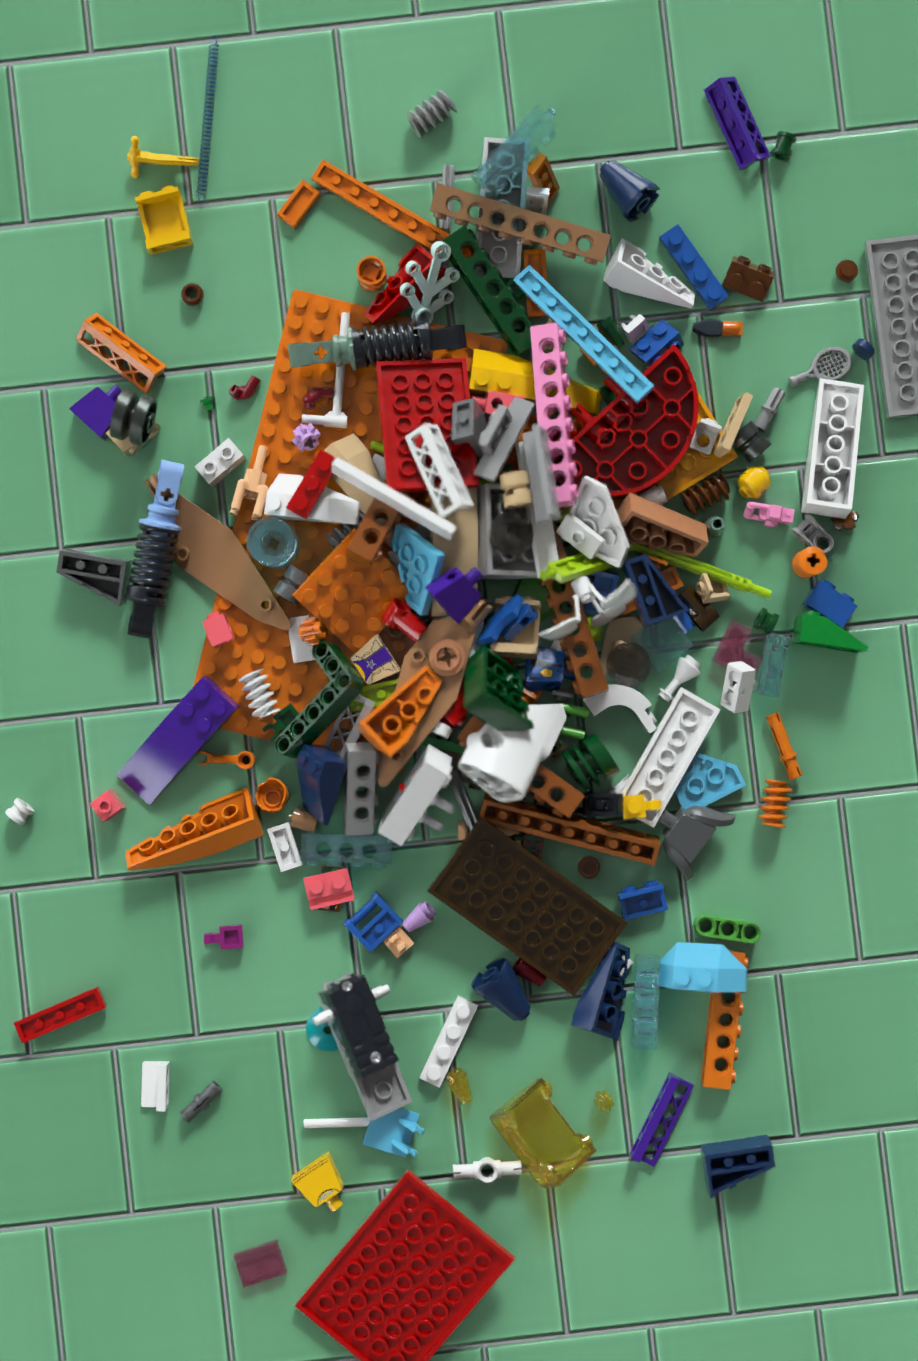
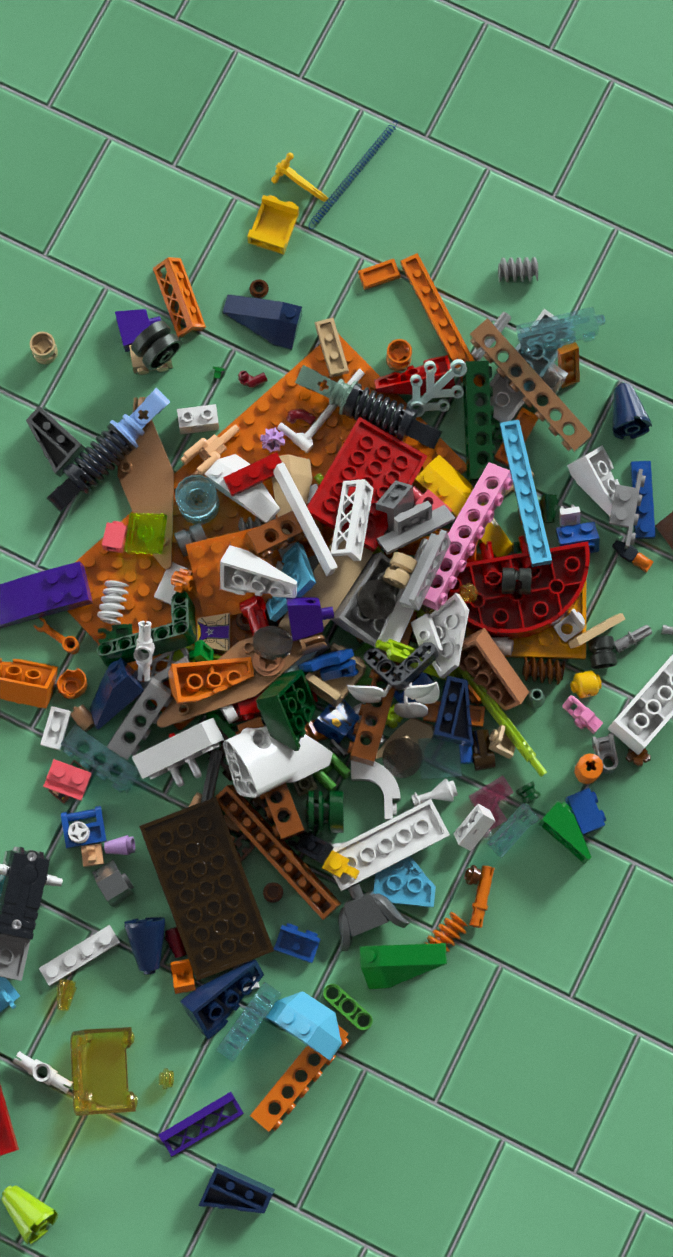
camera: 30 degrees right, 10 degrees down
none -> lime cone [1,1185,58,1244]
none -> tan wheel [29,331,58,364]
none -> white wheel [68,821,90,844]
none -> dark grey wedge [92,860,134,907]
none -> clear neon green plate [124,513,167,554]
none -> white pin [134,621,155,681]
none -> orange bracket [170,959,196,994]
none -> green tile [189,639,214,662]
none -> white wedge [220,545,297,598]
none -> dark blue wedge [223,294,302,350]
none -> clear smoke tile [252,626,293,660]
none -> tan tile [315,318,349,378]
none -> green wedge [360,943,447,989]
none -> black beam [364,642,438,690]
none -> clear yellow plate [459,583,478,602]
none -> reddish brown plate [464,865,481,885]
none -> pearl dark grey wheel [502,568,531,594]
none -> light grey bracket [609,469,646,550]

